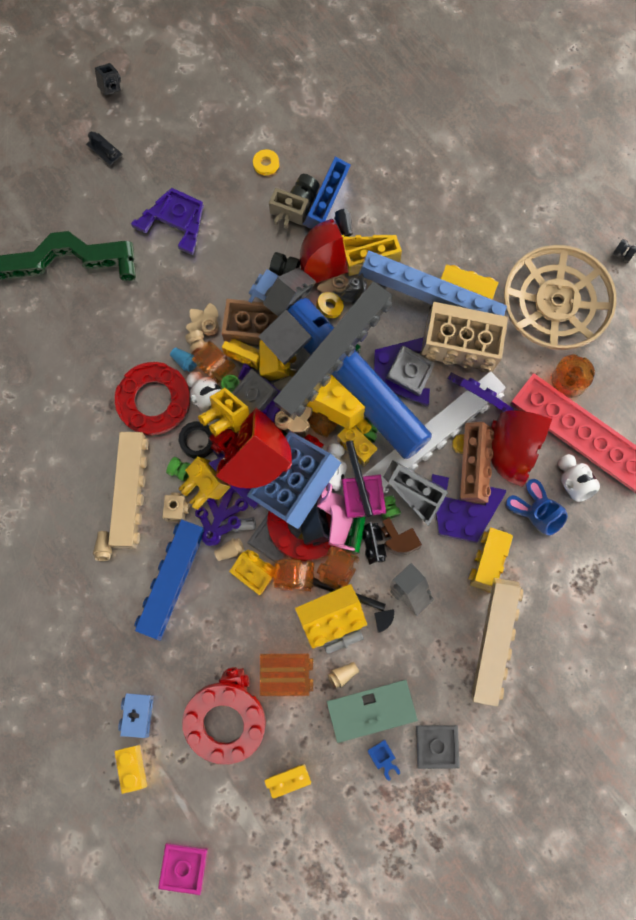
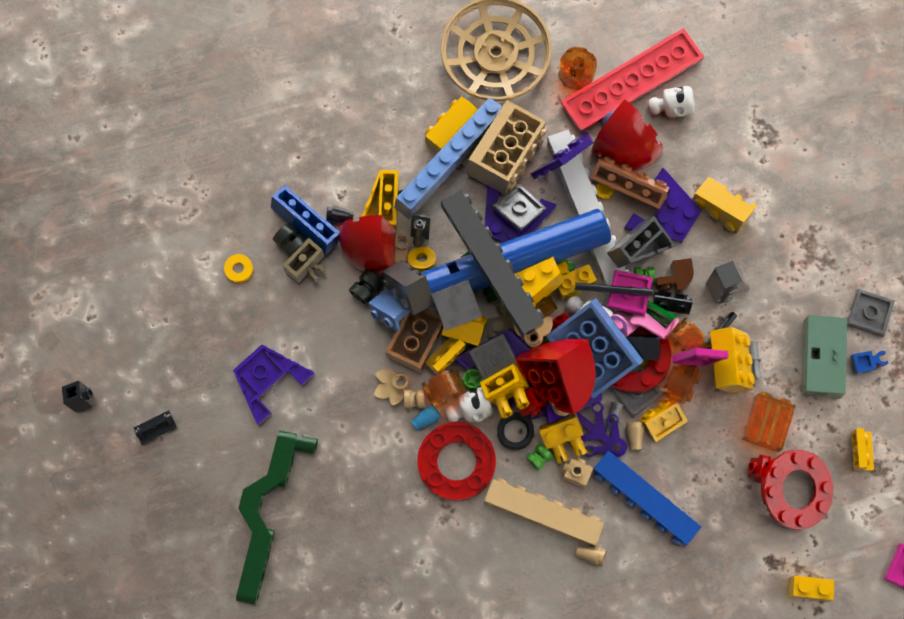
camera: 75 degrees left, 0 degrees up
medium blue brick [118,694,154,738] -> none
tan cone [328,662,359,689] -> none
black tile [374,609,394,633] -> none
tan brick [472,578,523,706] -> none
blue piece [506,479,568,536] -> none
none -> dark pink tile [672,348,729,366]

